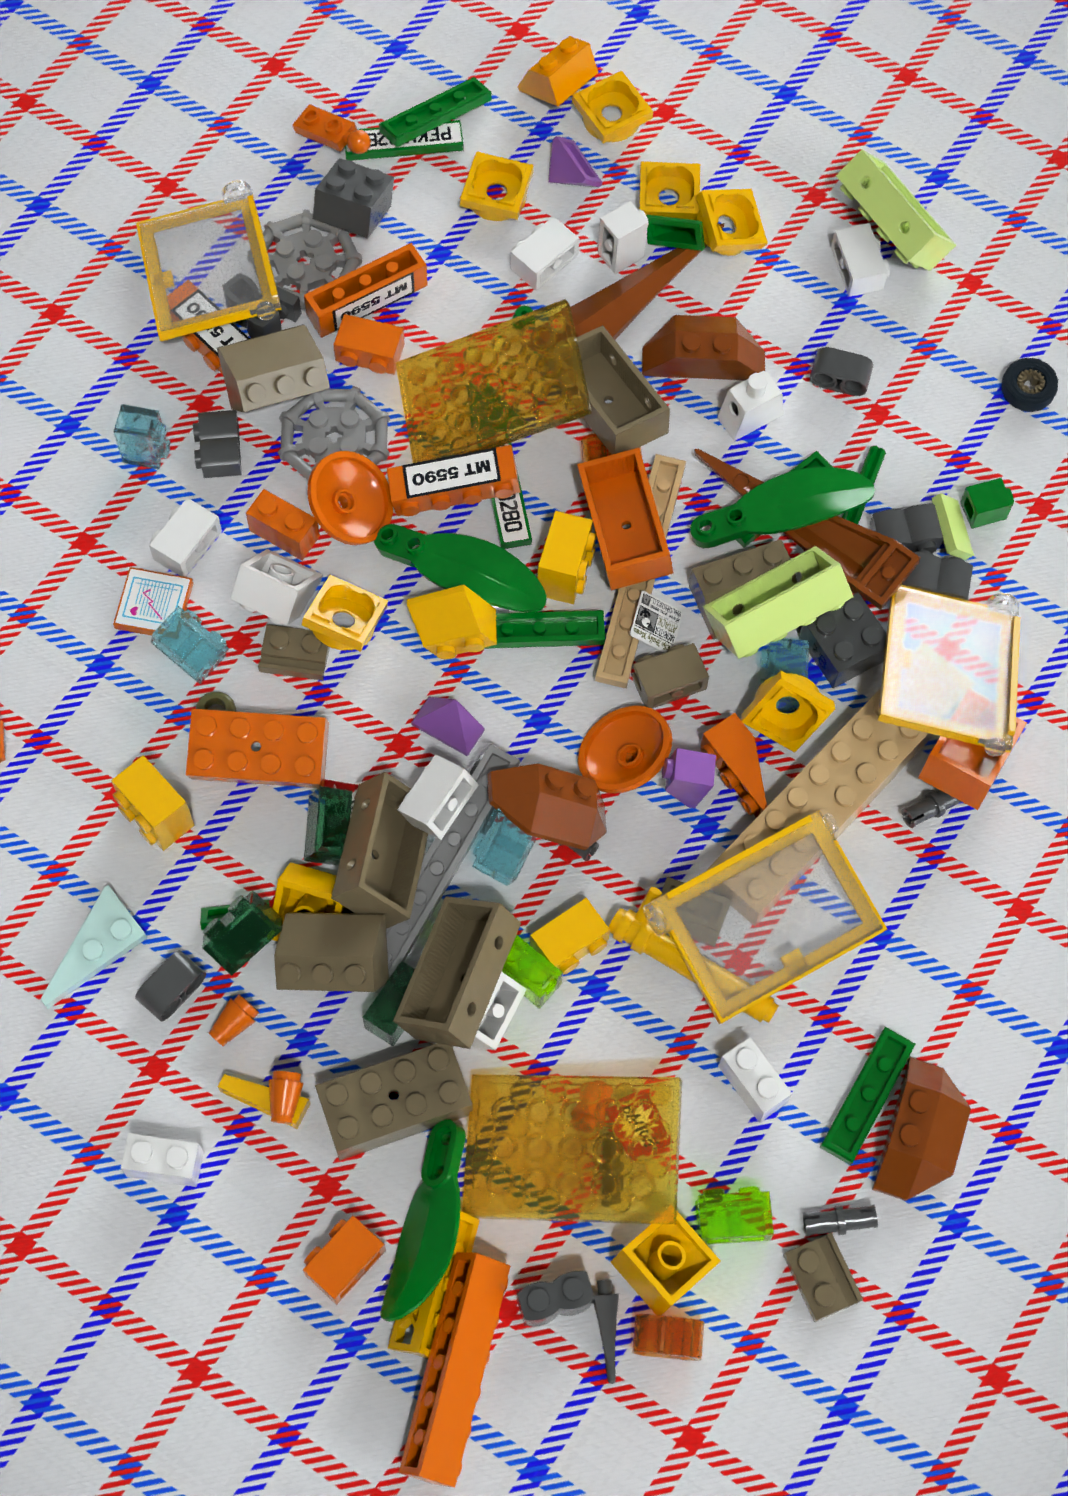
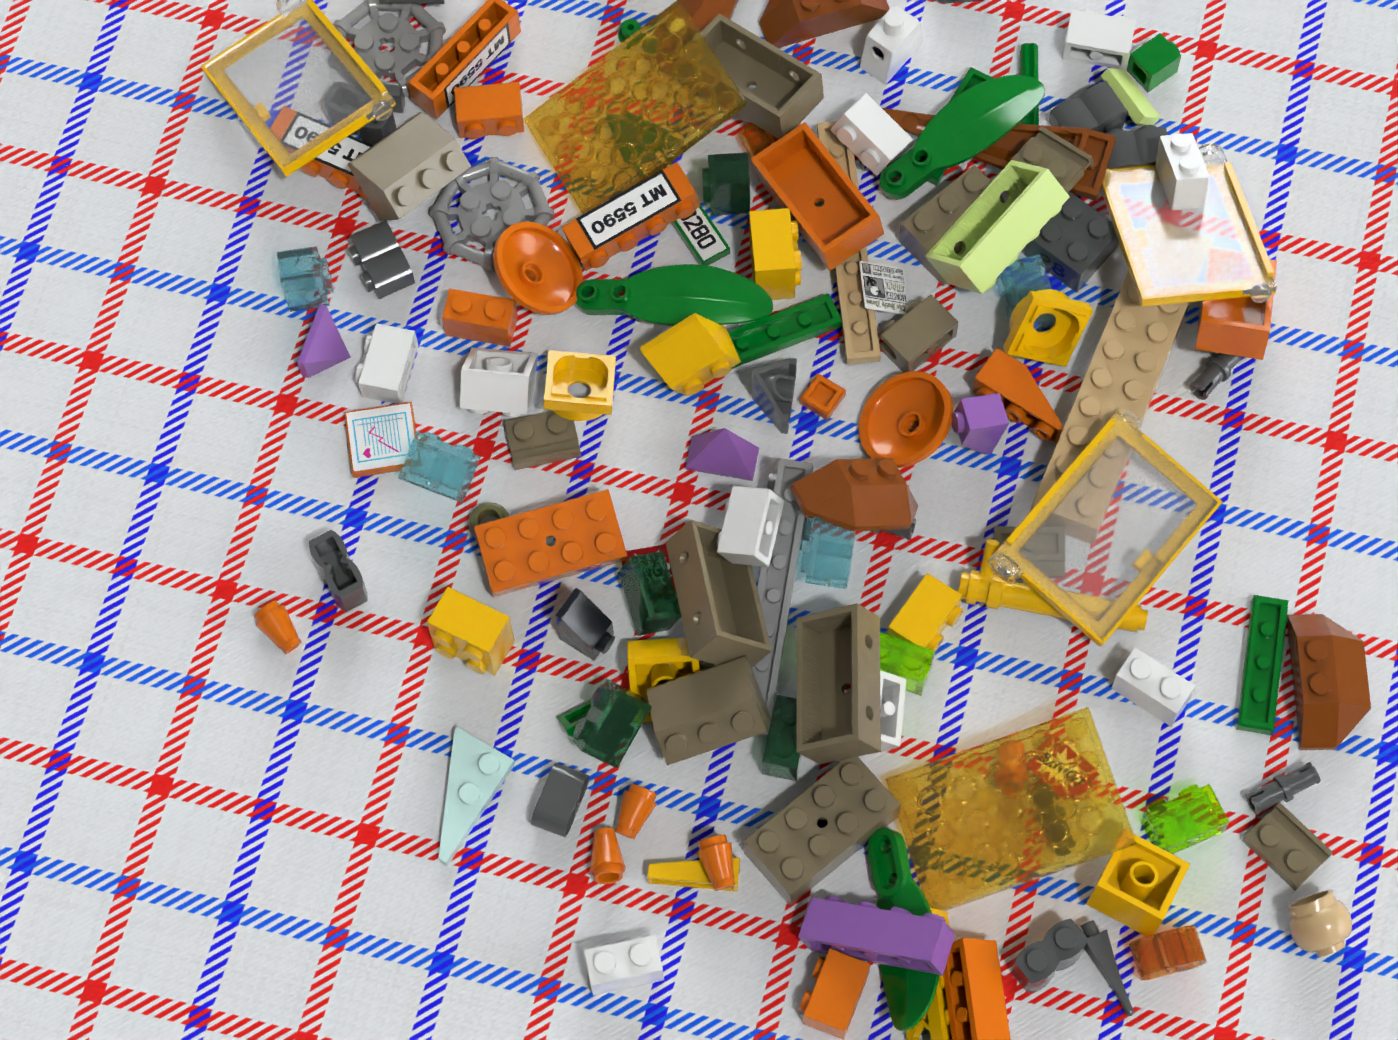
camera: 15 degrees left, 0 degrees up
none -> medium lavender slope [297,304,351,378]
none -> dark grey brick [309,530,368,612]
none -> black slope [556,588,615,661]
none -> orange cone [590,827,626,884]
none -> clear green brick [702,152,750,216]
none -> dark grey slope [752,358,797,434]
none -> medium lavender brick [798,896,955,976]
none -> orange tile [799,373,846,421]
none -> white brick [831,93,913,176]
none -> dark tan plate [1011,126,1094,194]
none -> white brick [1062,9,1136,70]
none -> white brick [1155,133,1210,210]
none -> tan piece [1288,890,1352,957]

